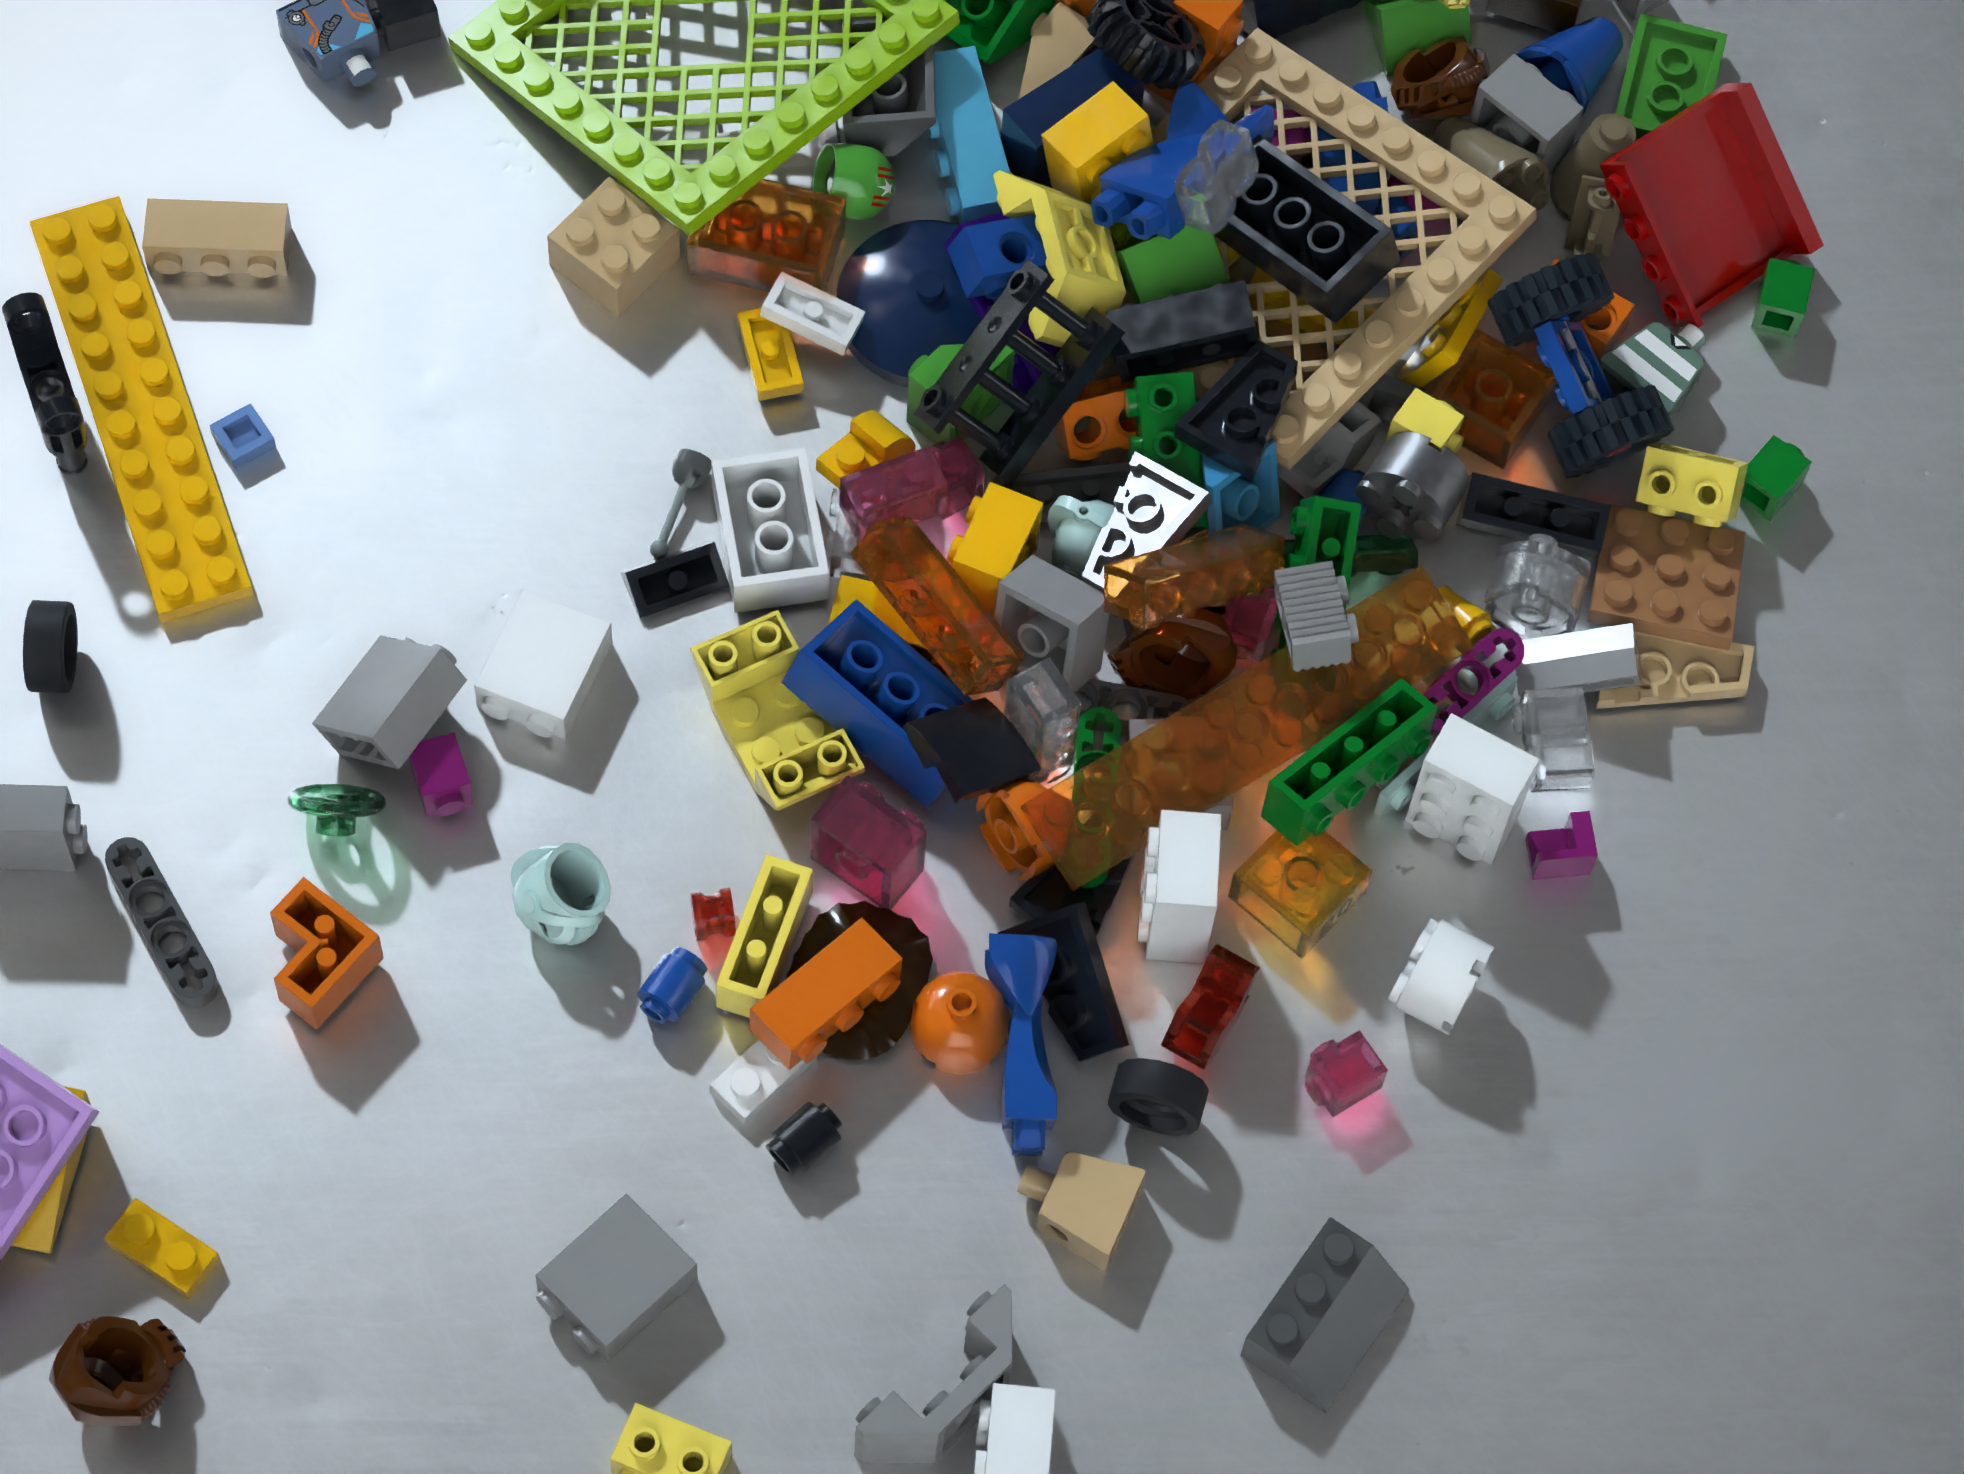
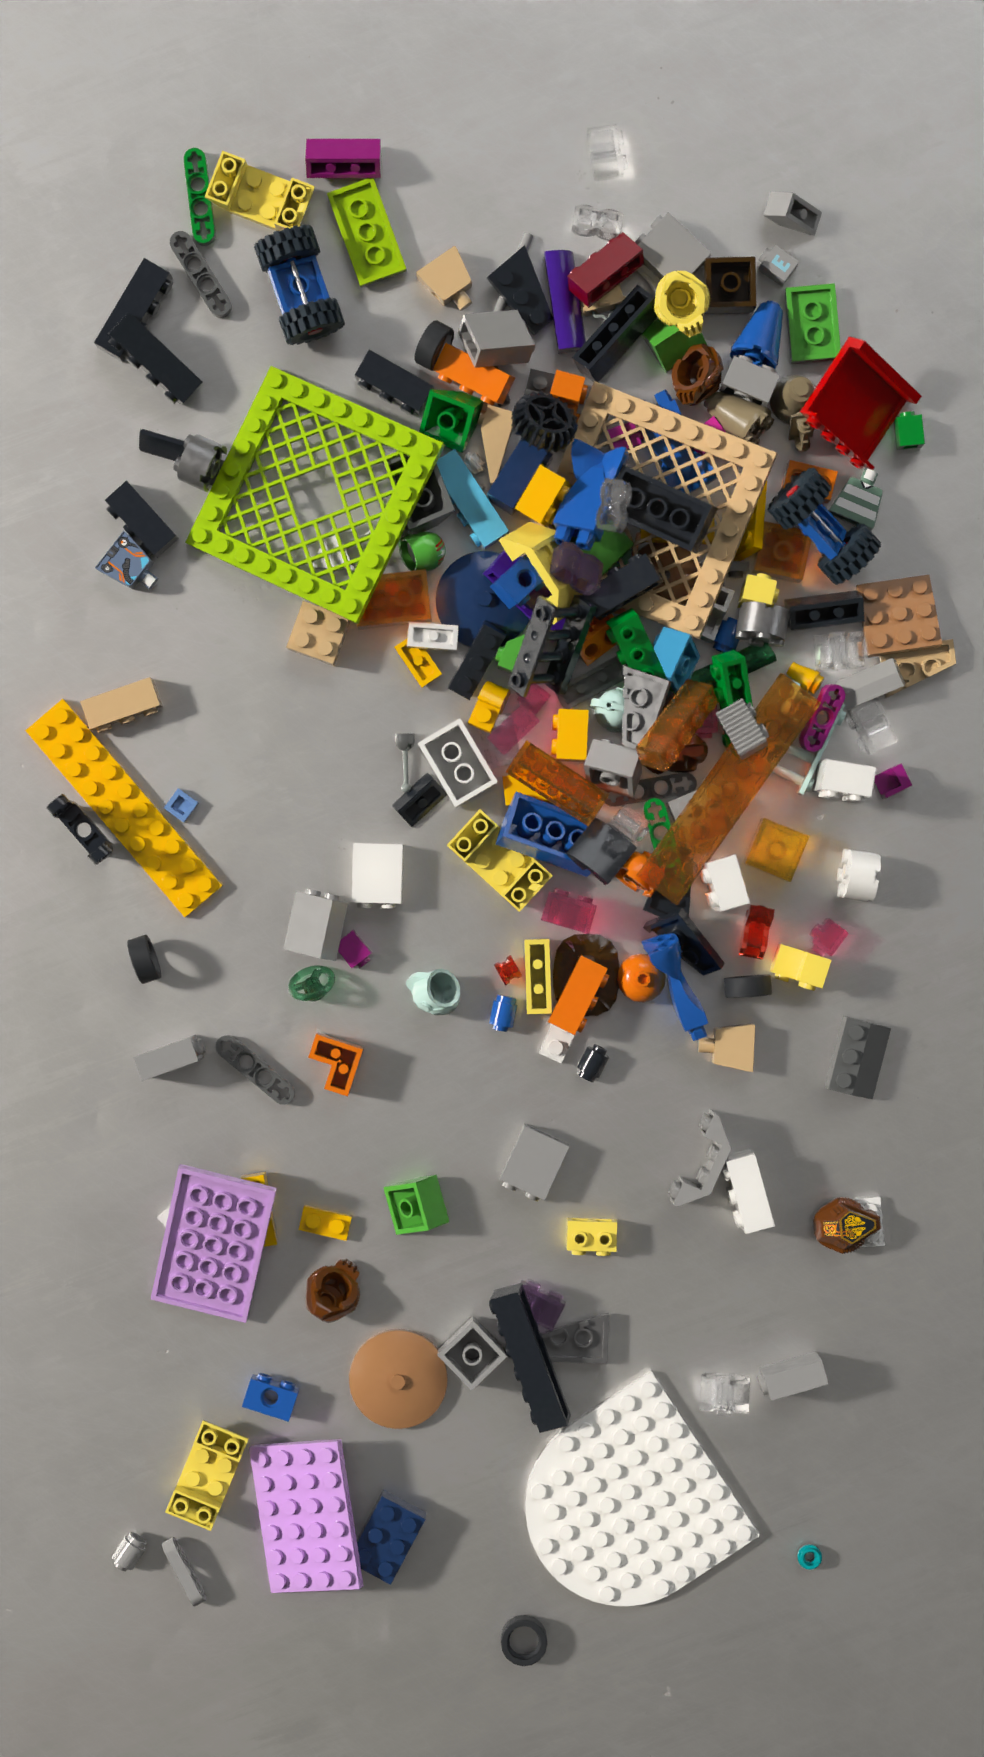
camera: 20 degrees left, 25 degrees up
black wing [1174,340,1298,481] -> none
green brick [1261,678,1438,847] -> none
light yellow brick [1635,442,1748,528] -> none
green brick [1741,435,1812,521] -> none
none -> bright green slope [383,1174,449,1235]
none -> black brick [448,620,506,700]
none -> white plate [463,452,486,475]
none -> clear purple brick [550,541,603,596]
none -> light yellow brick [770,944,831,991]

